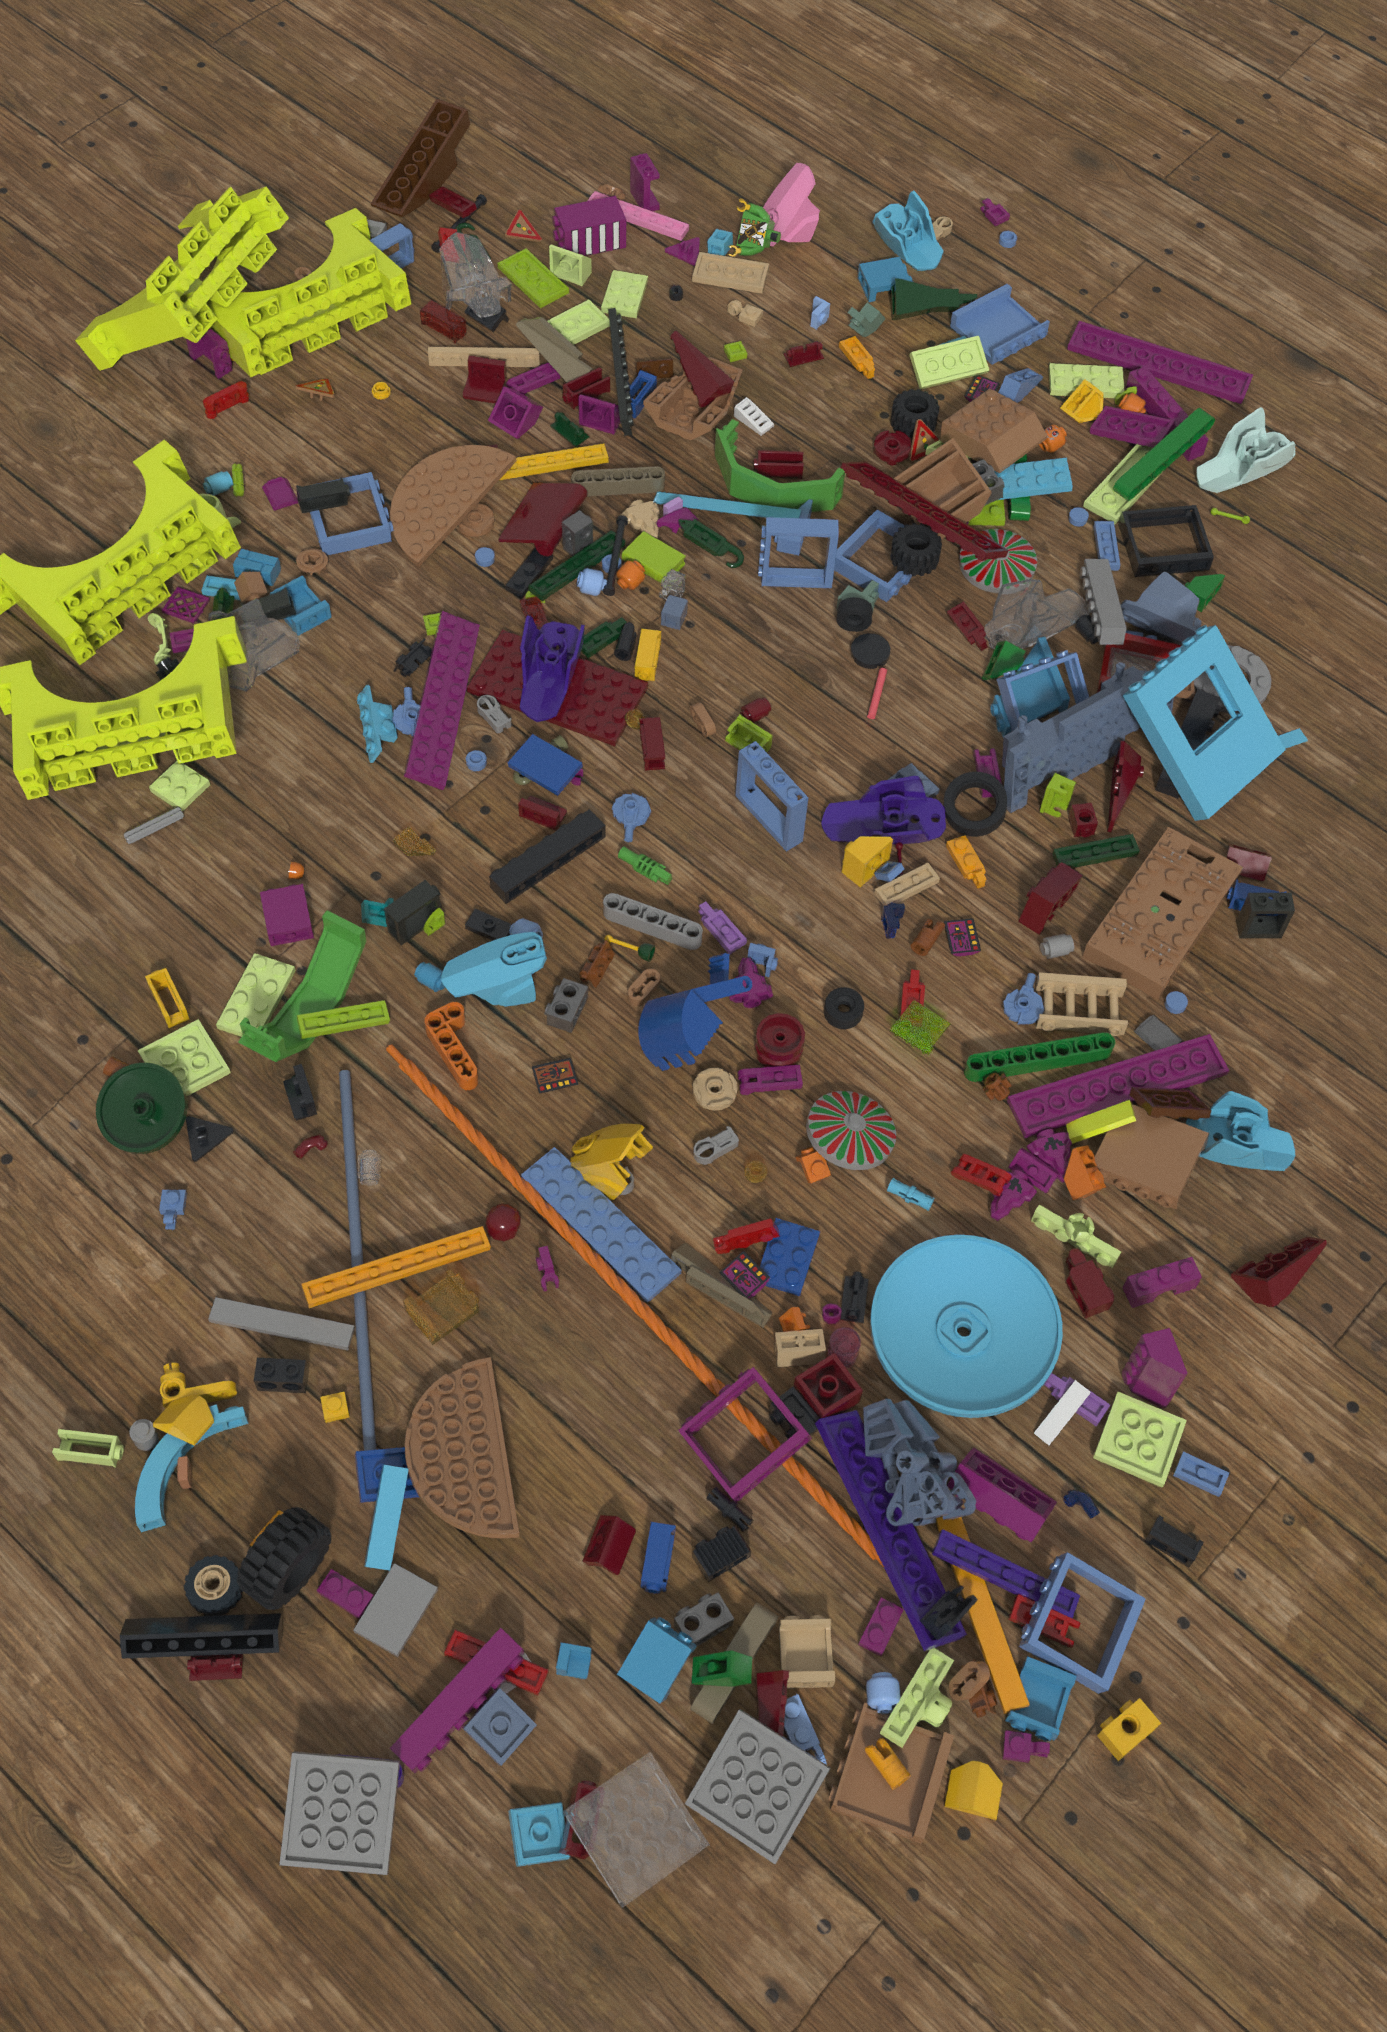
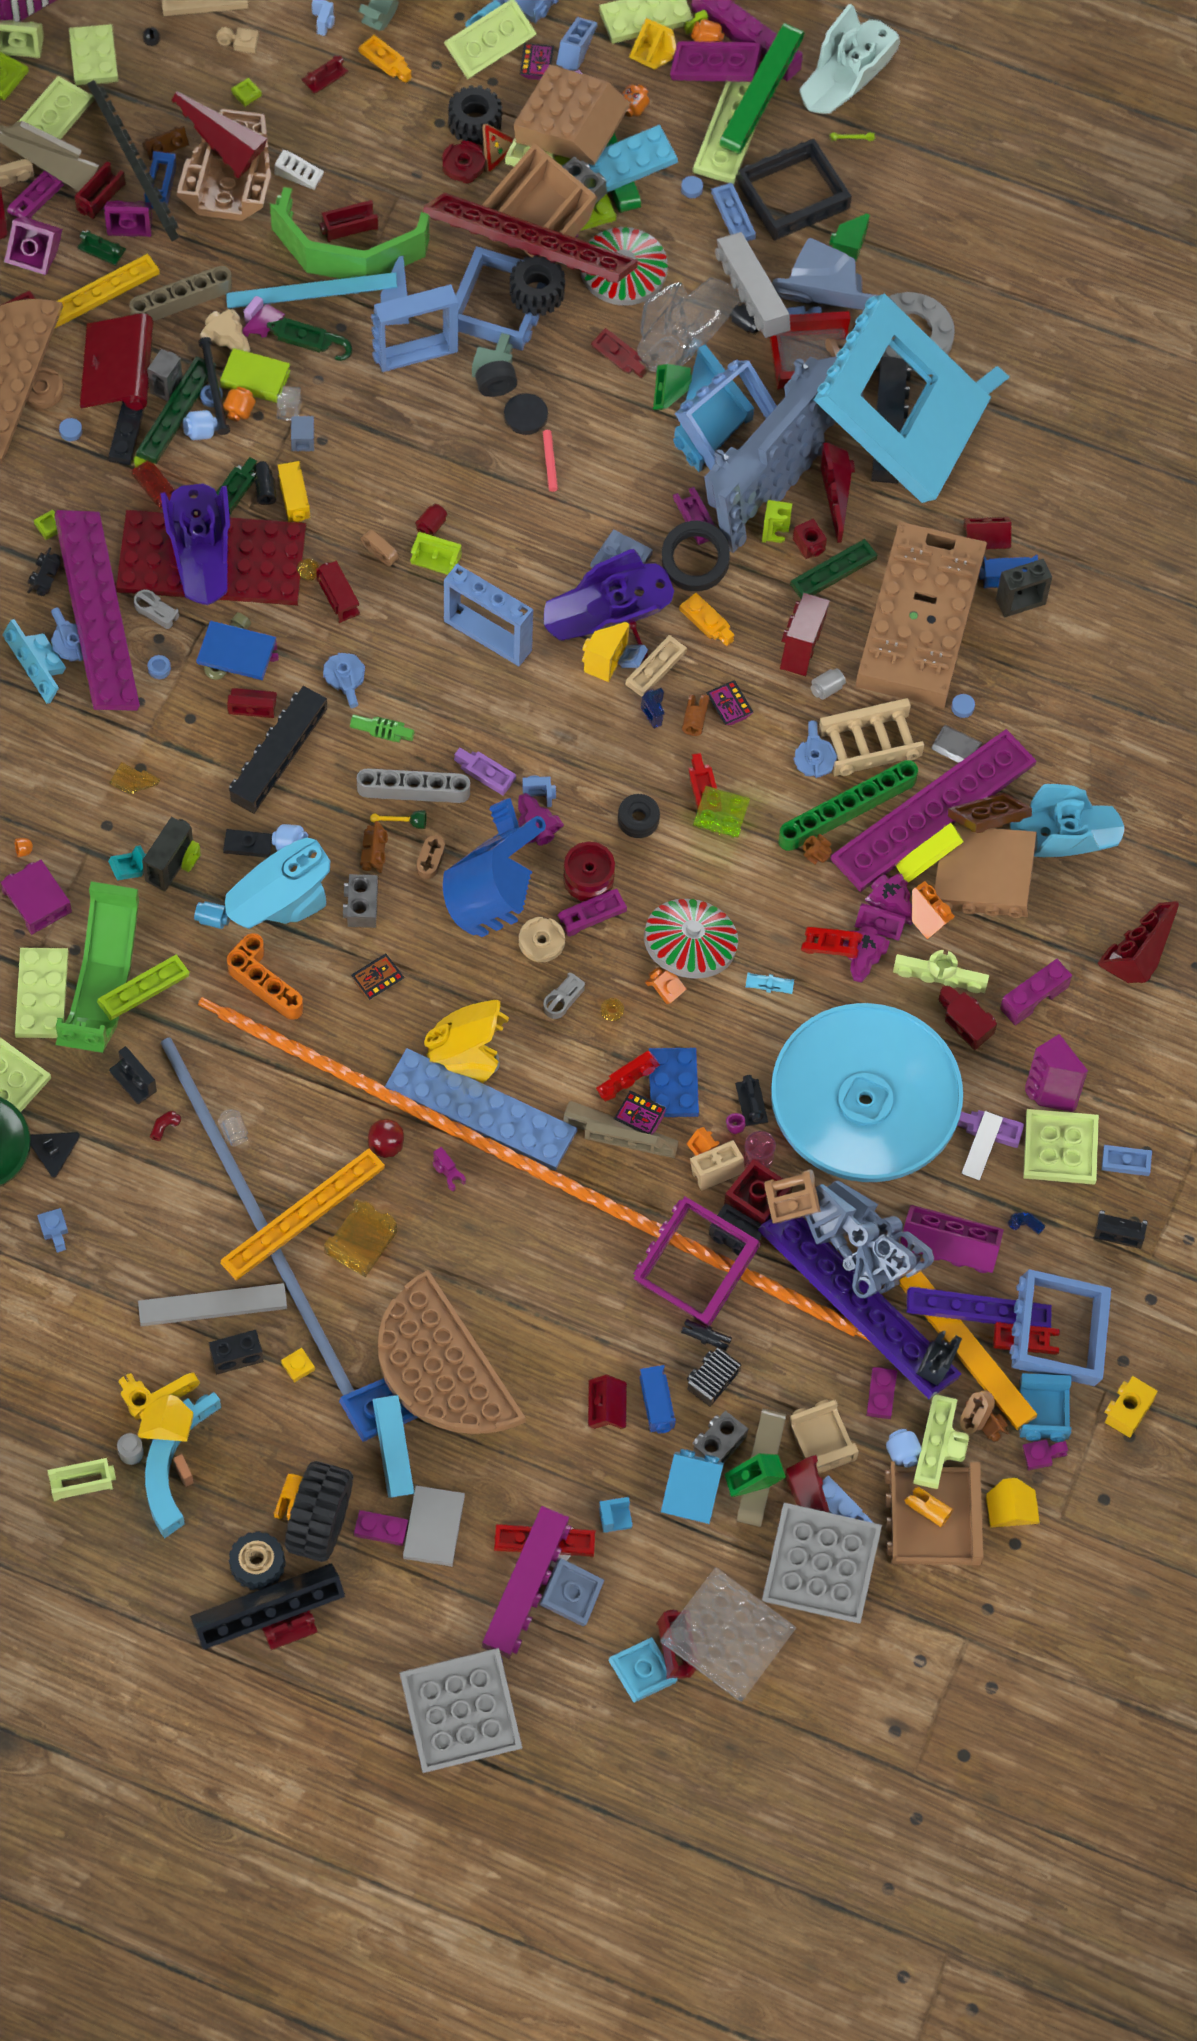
camera: 20 degrees left, 5 degrees up
none -> medium nougat plate [765,1169,821,1224]

